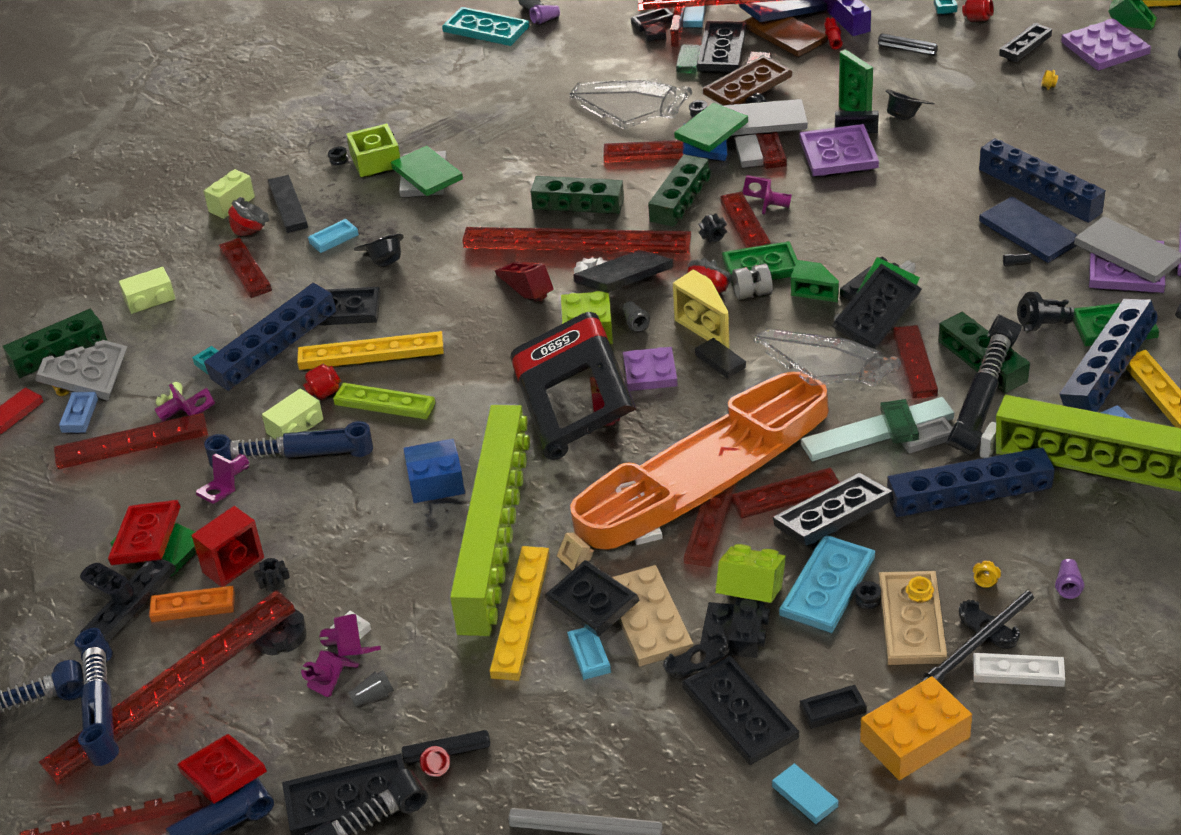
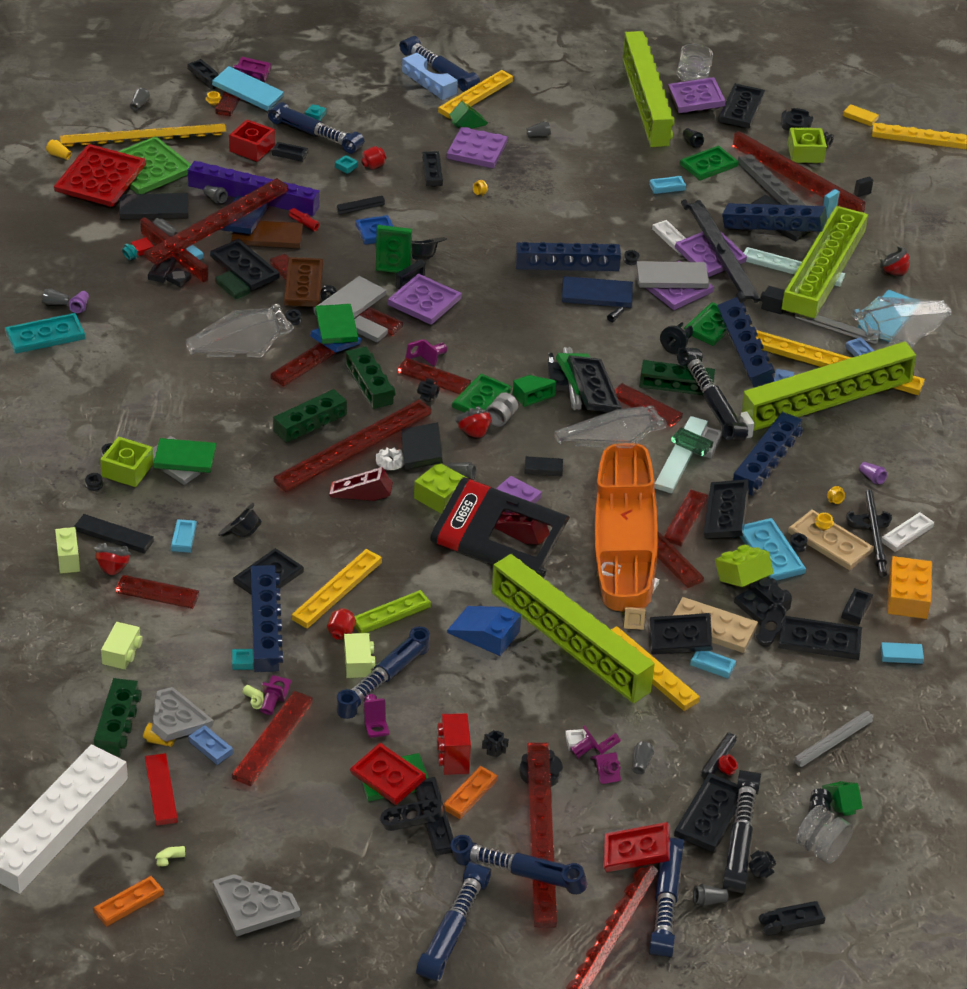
camera: 55 degrees left, 0 degrees up
light yellow slope [673,269,729,348] -> none
none -> blue tile [355,215,394,245]
none -> black bush [624,250,640,265]

